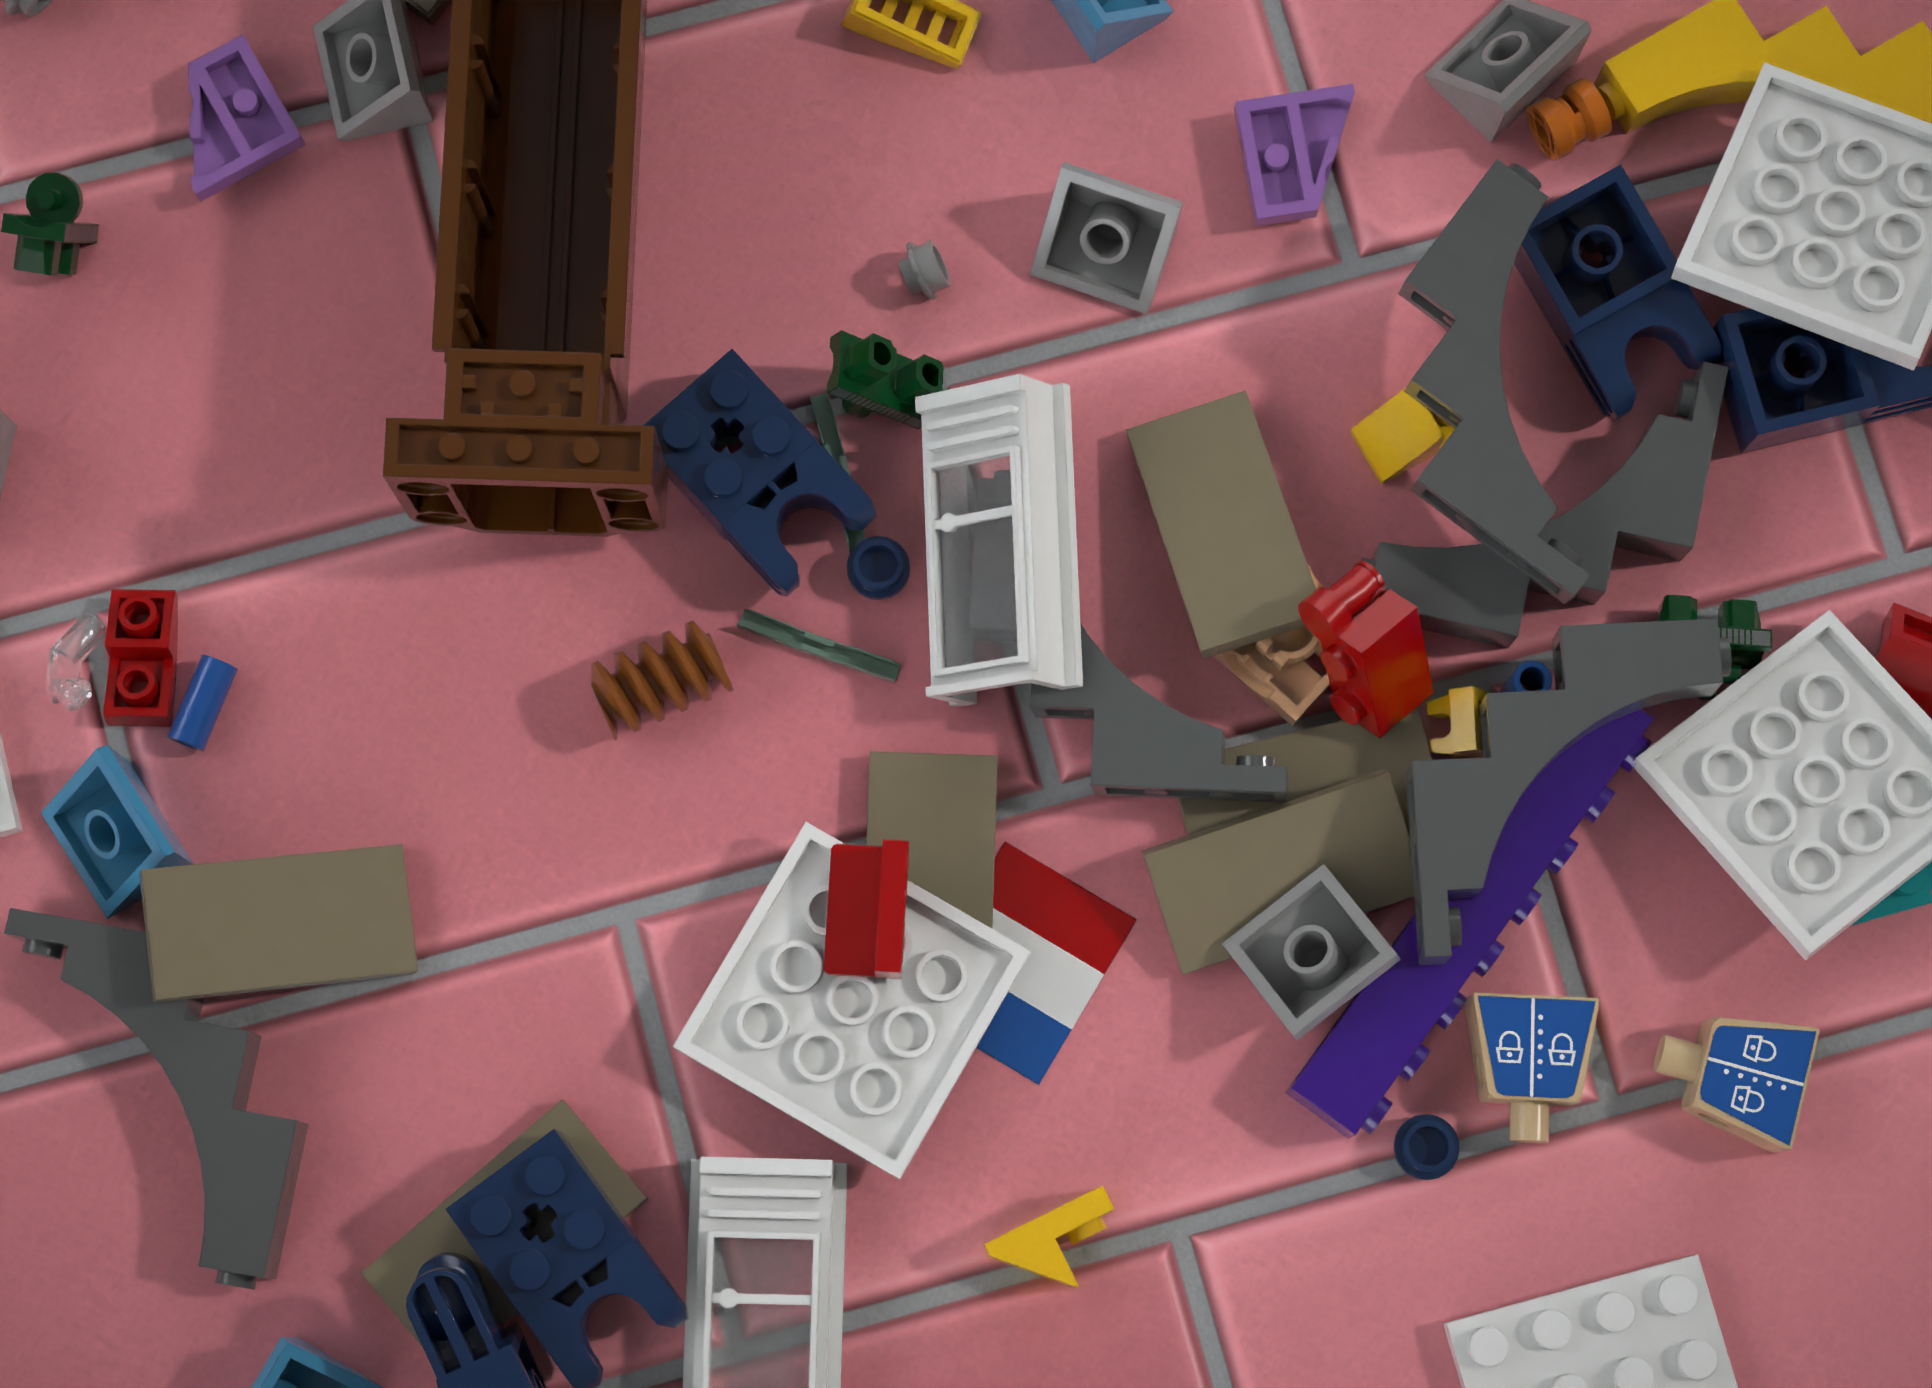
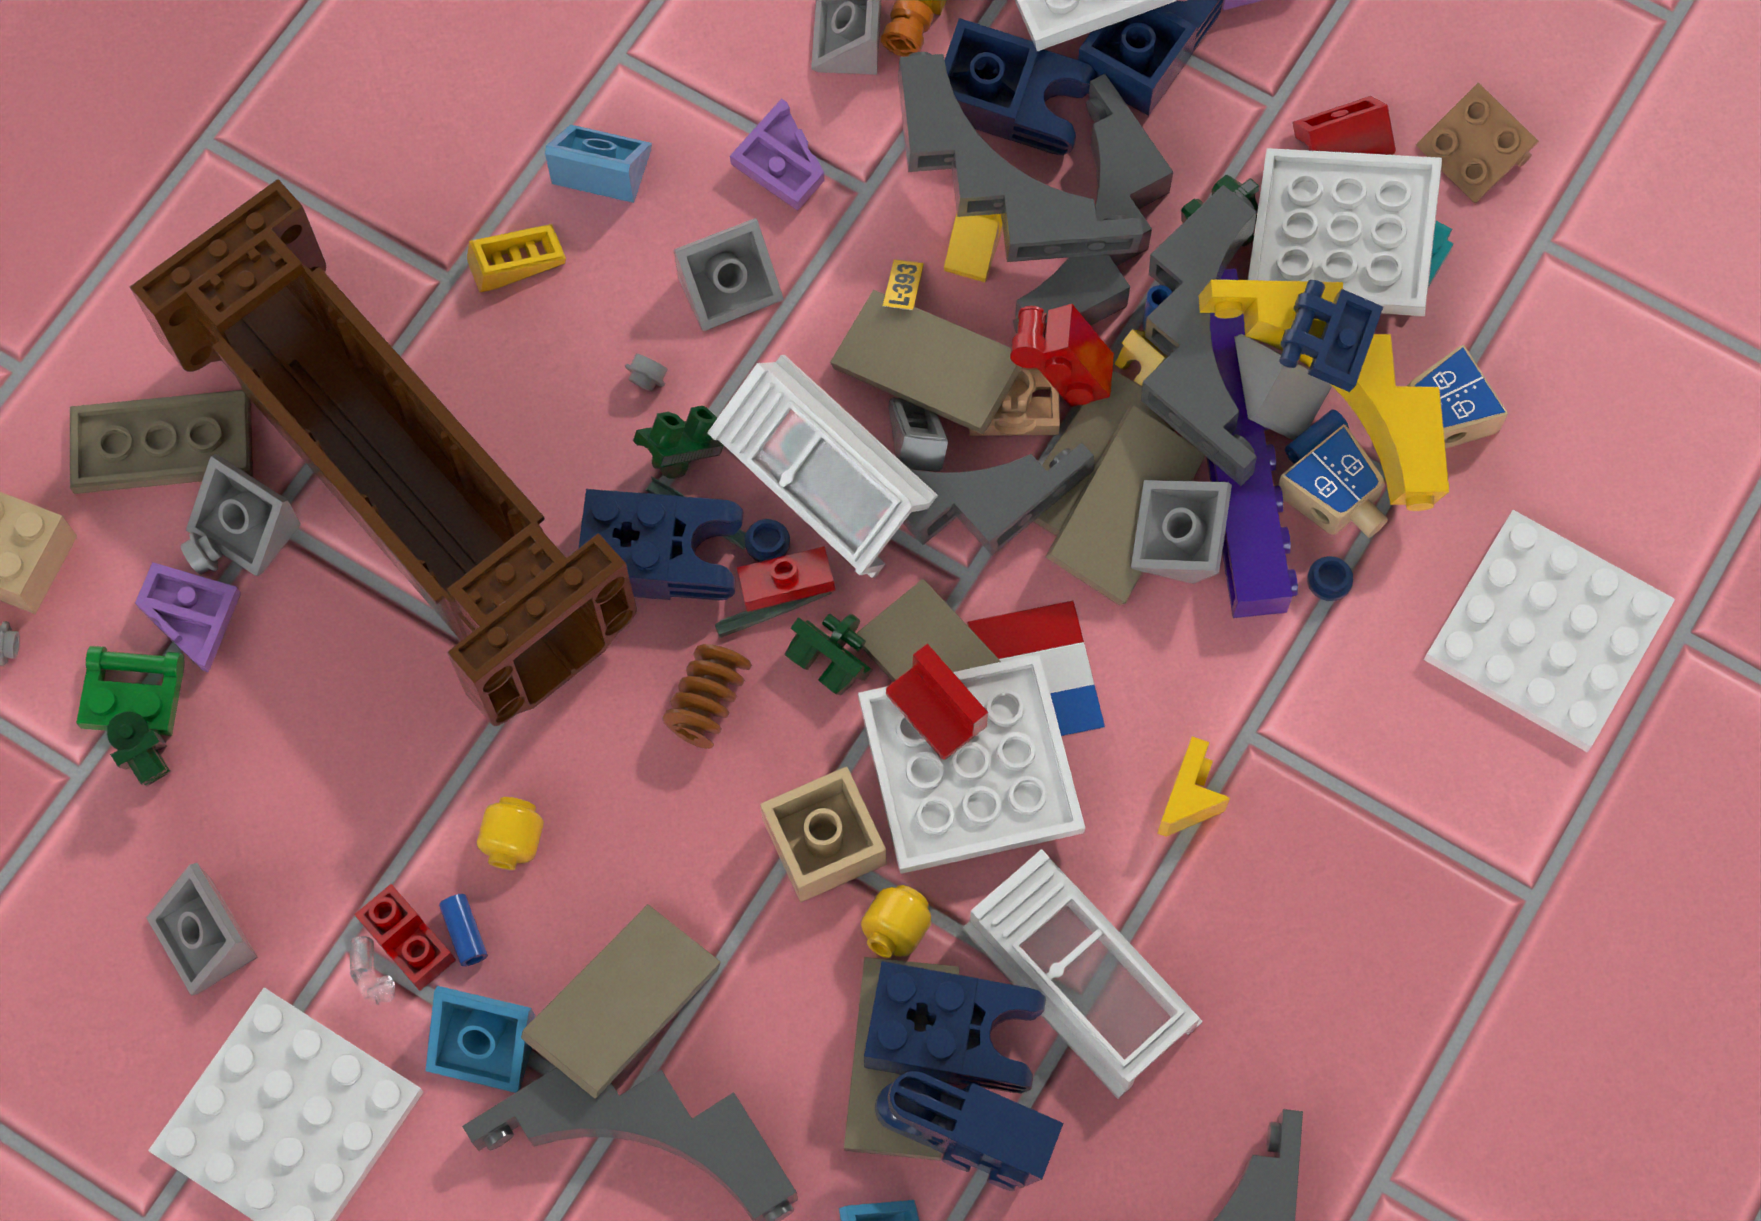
camera: 40 degrees left, 10 degrees down
none -> green plate [76,646,185,736]
none -> light grey plate [181,532,222,575]
none -> yellow head [477,797,544,870]
none -> red plate [737,546,836,612]
none -> tan brick [760,766,886,903]
none -> dark green hips [785,614,873,695]
none -> yellow head [861,885,932,958]
none -> yellow sticker [882,259,924,310]
none -> dark grey slope [888,397,948,472]
none -> yellow arch [1199,279,1449,511]
none -> light grey slope [1234,334,1332,440]
none -> dark blue plate [1279,280,1383,392]
none -> blue axle [1285,409,1349,464]

